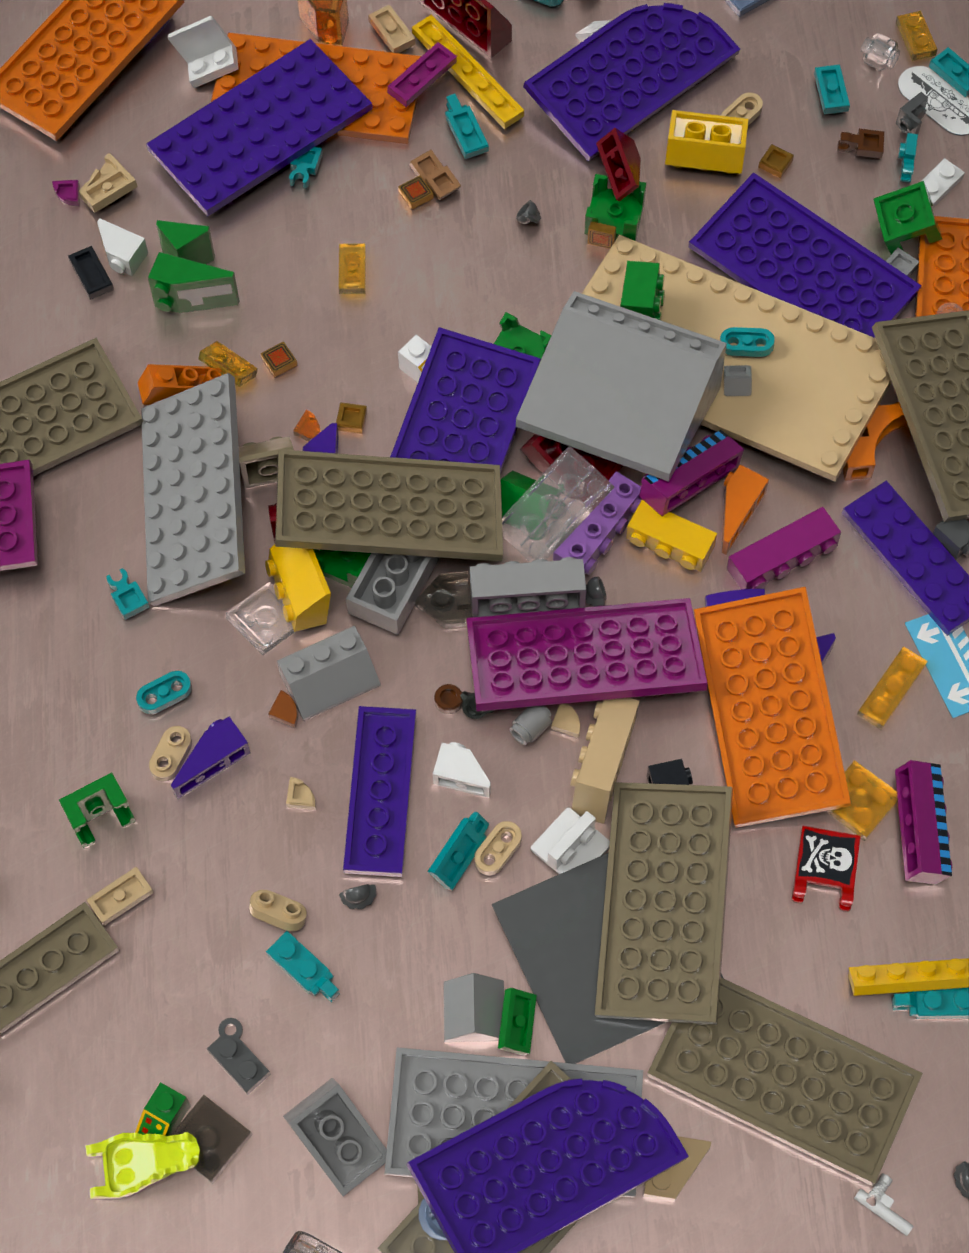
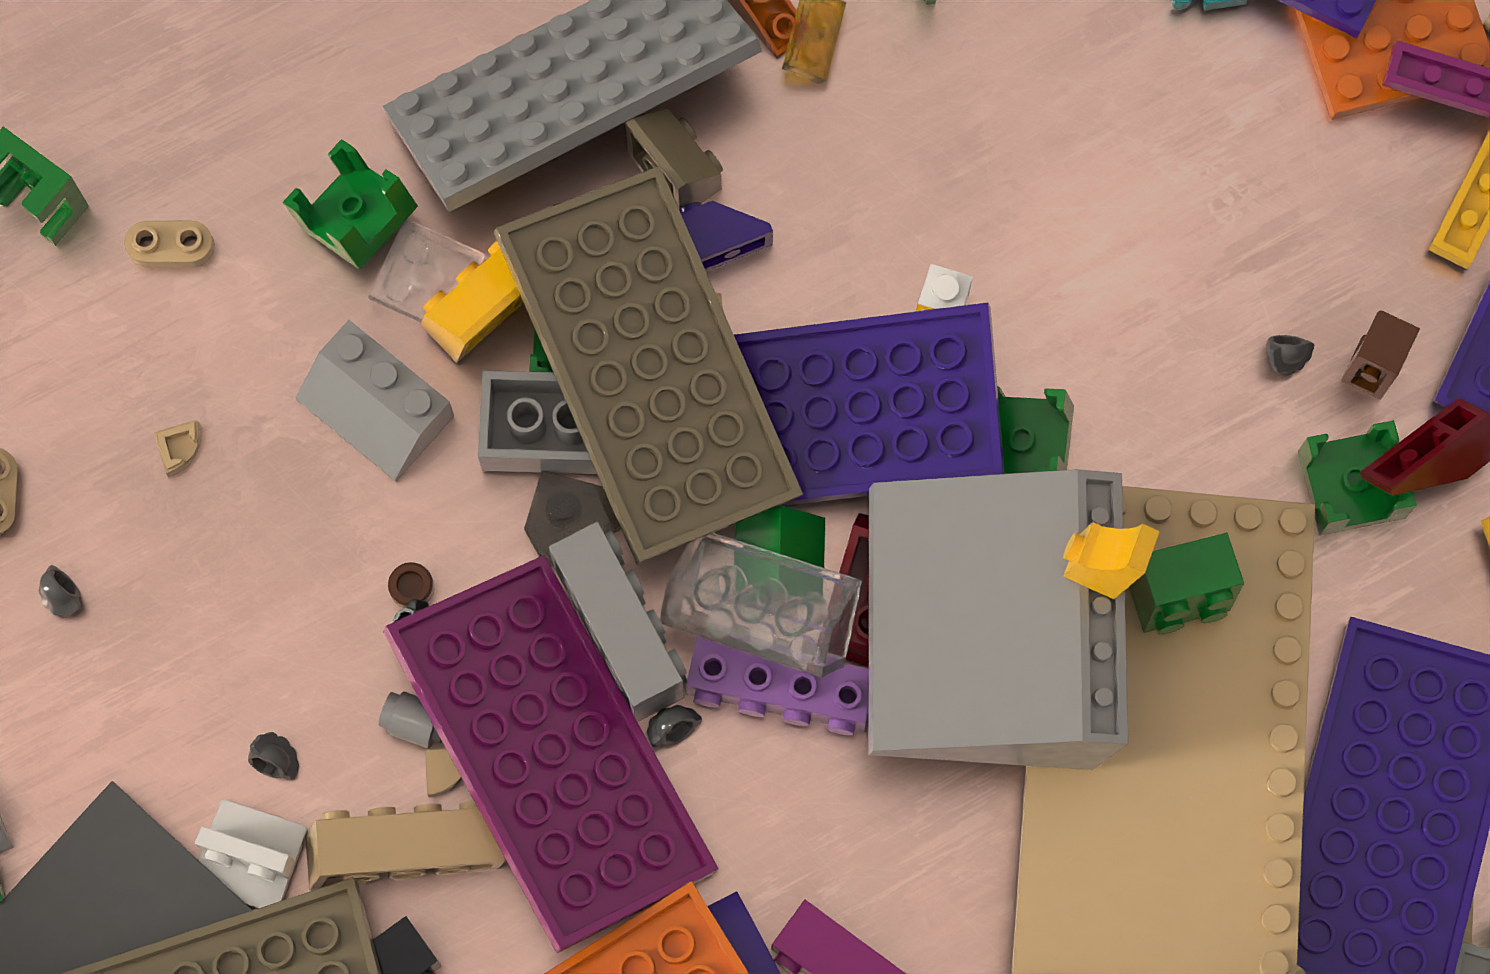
camera: 65 degrees right, 10 degrees up
teal plate [106,568,150,620] -> none
teal plate [136,671,192,714] -> none
dark purple slope [171,716,251,800] -> none
pearl gold tile [260,341,297,378] -> none
dark orange tile [268,690,298,728] -> none
clear orange tile [293,410,321,442] -> none
pearl gold tile [336,402,367,434] -> none
clear yellow plate [339,244,366,294] -> none
dark purple plate [343,706,416,877] -> none
pearl gold tile [398,175,434,210] -> none
medium nougat slope [409,149,461,200] -> none
teal hinge [427,812,489,890] -> none
white slope [433,742,491,798] -> none
teal hinge [445,94,489,159] -> none
tan plate [475,821,522,875] -> none
pearl gold tile [588,221,616,249] -> none
yellow brick [626,500,717,572] -> none
magenta brick [639,430,744,516] -> none
teal plate [720,327,775,357] -> none
orange slope [721,464,769,555] -> none
light grey slope [724,365,752,396] -> none
none -> dark grey piece [248,732,299,780]
none -> green panel [282,139,418,270]
none -> yellow arch [1063,522,1160,599]
none -> reddish brown panel [1341,310,1420,400]

